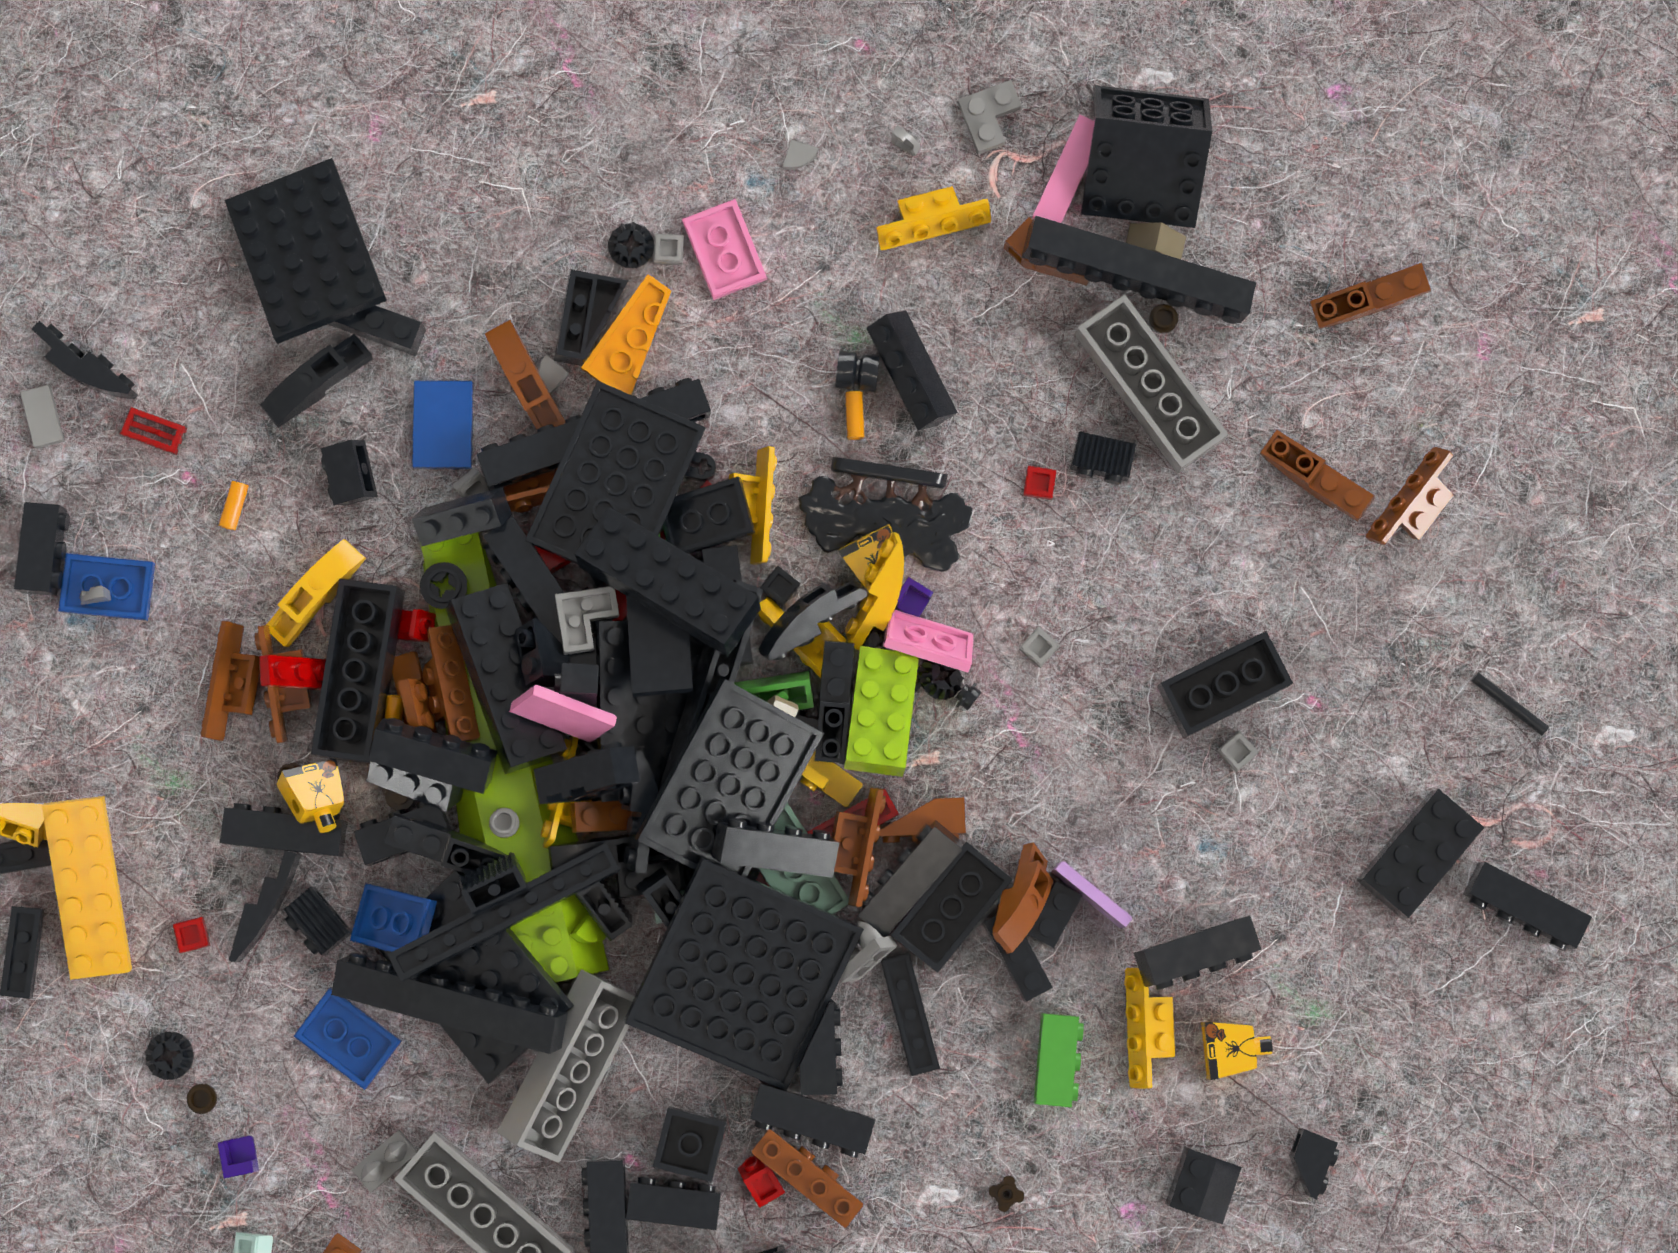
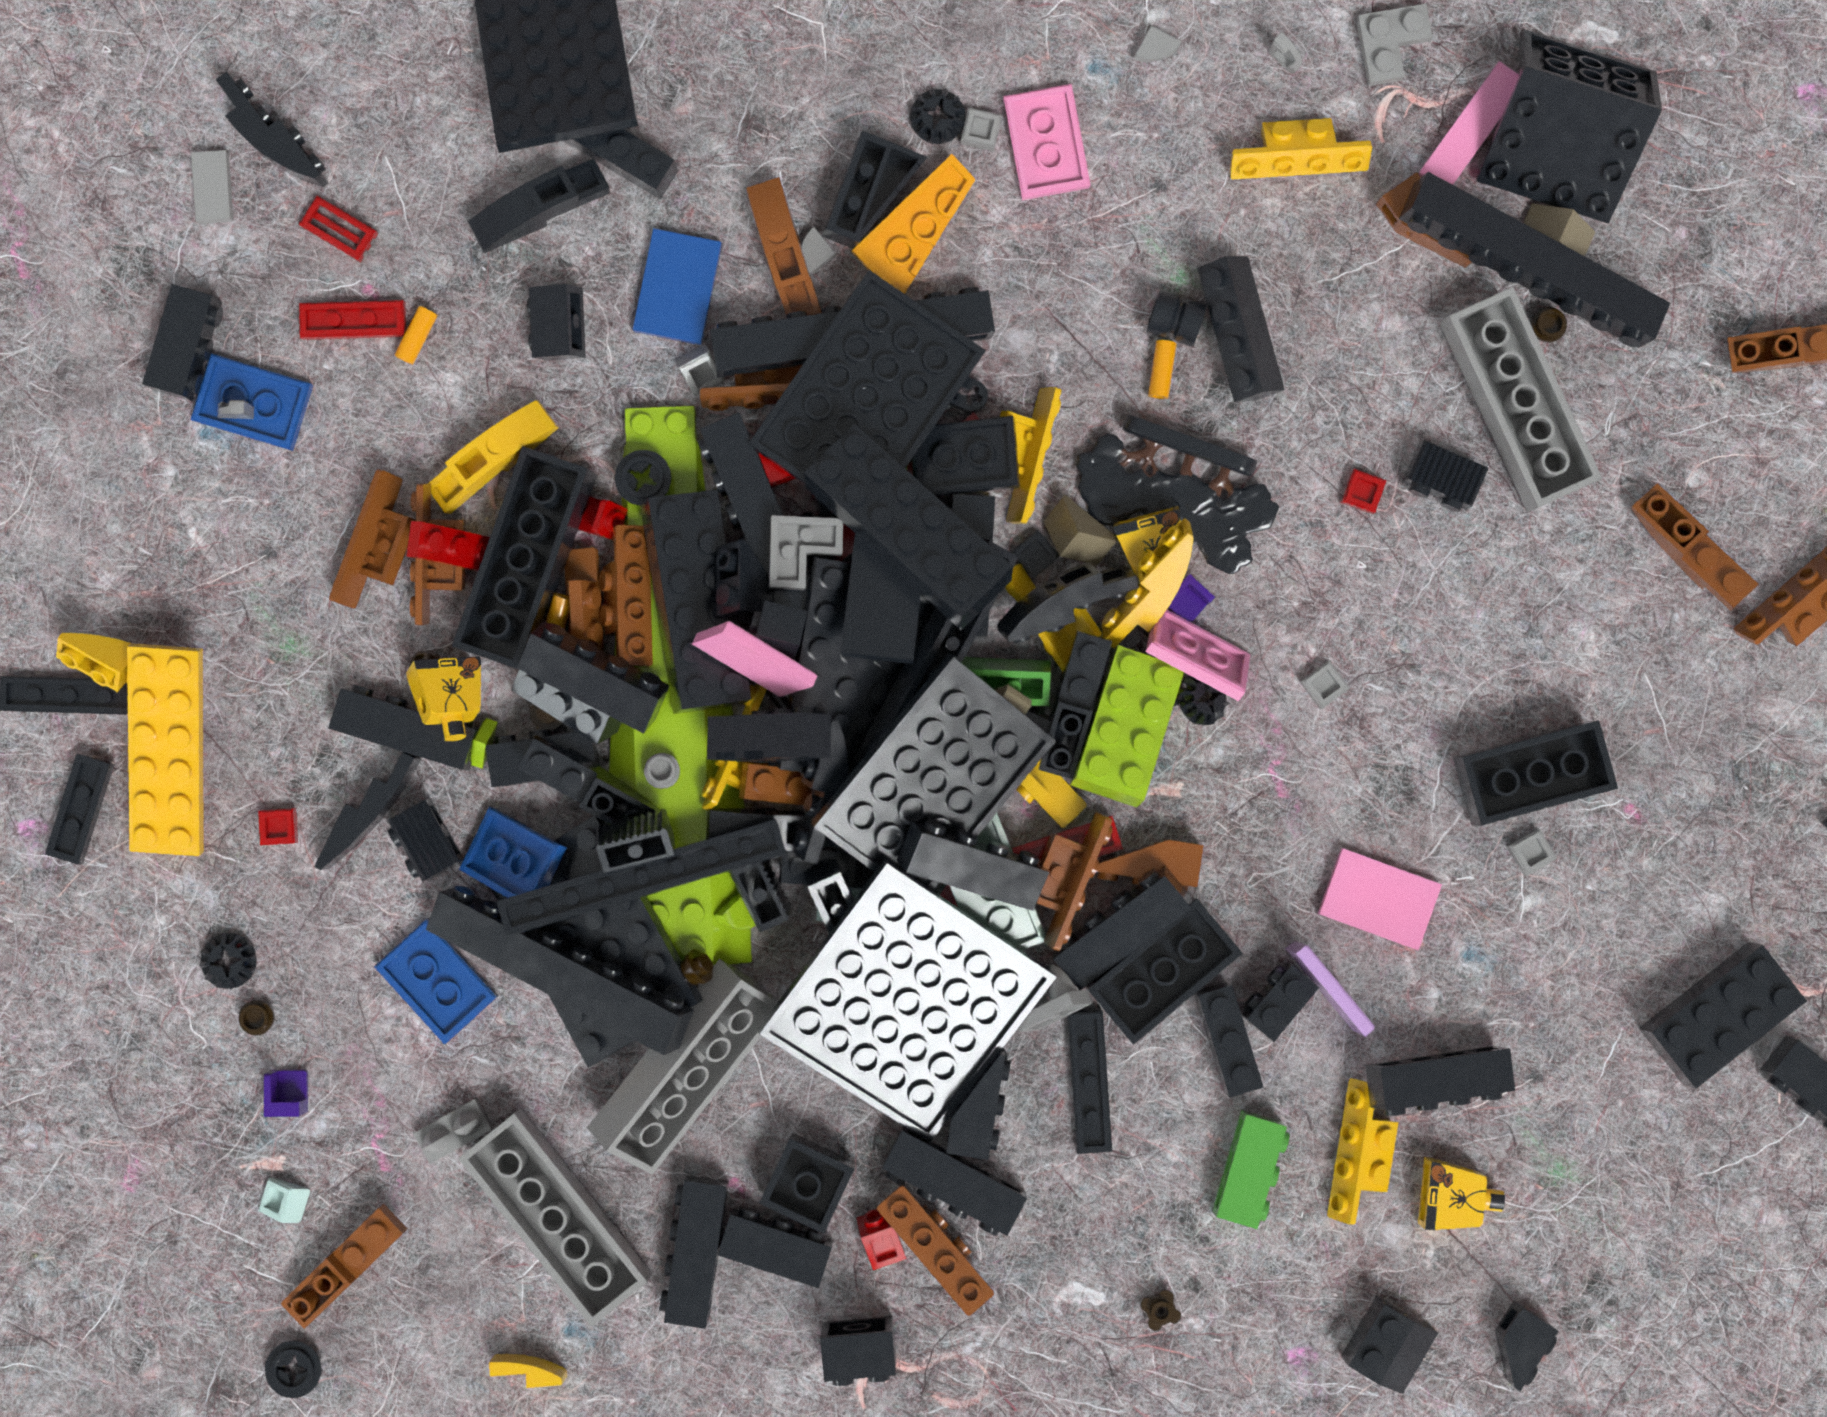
camera: 15 degrees right, 5 degrees up
black brick [411,487,512,546] -> none
black plate [955,682,982,711] -> none
dark orange slope [992,842,1053,954] -> none
none -> red tile [299,300,407,340]
none -> lime tile [470,718,498,769]
none -> dark brown plate [681,949,713,985]
none -> dark tan slope [1044,495,1118,565]
none -> bright pink tile [1317,848,1442,951]

